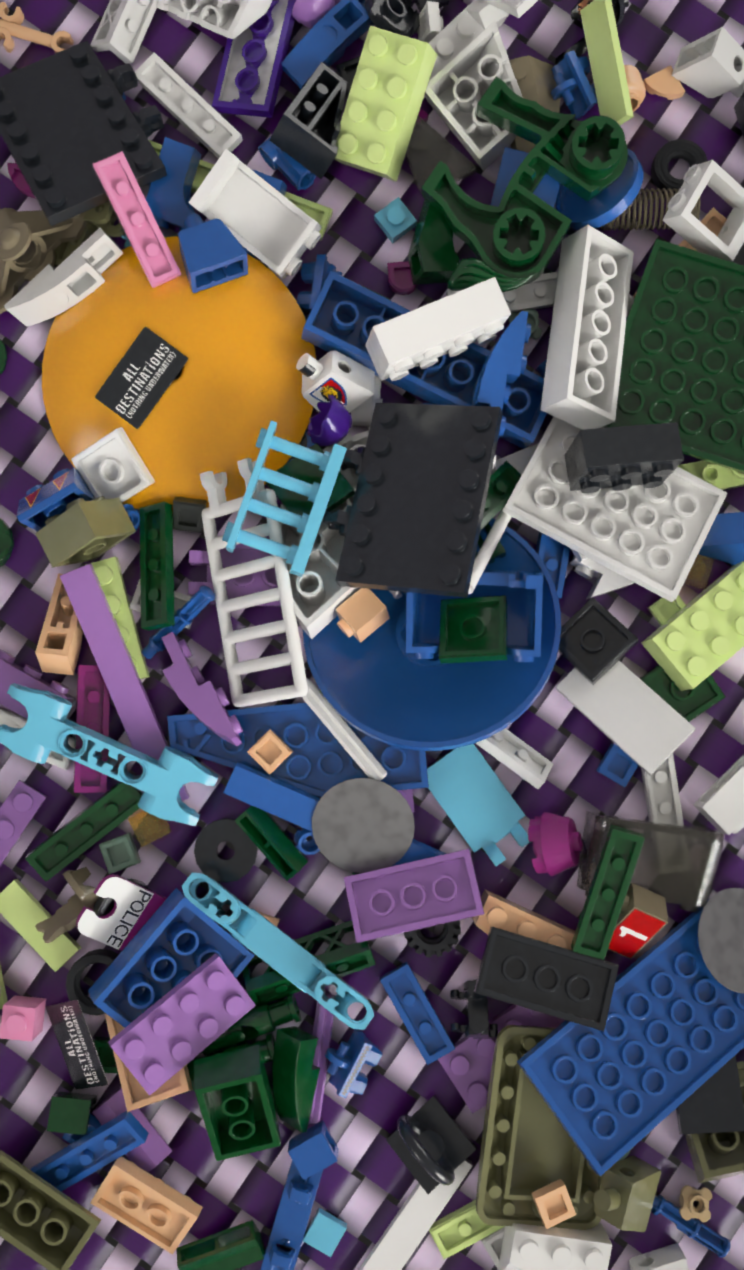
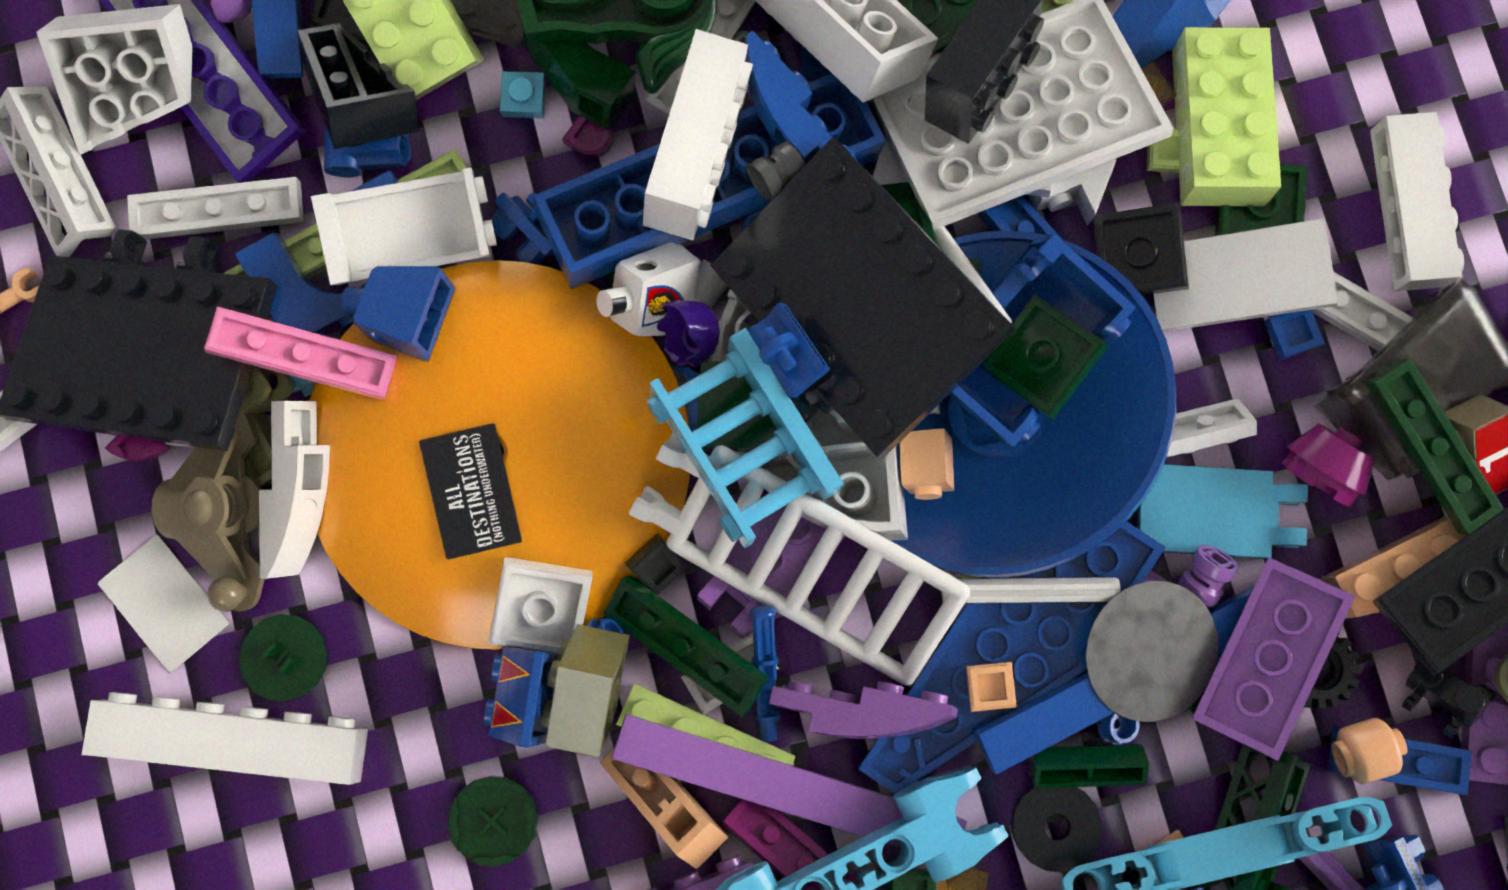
camera: 45 degrees left, 5 degrees down
none -> dark grey wheel [747,141,805,202]
none -> blue hips [747,303,830,398]
none -> medium lavender wheel [1177,545,1238,607]
none -> light nougat head [1331,718,1407,784]

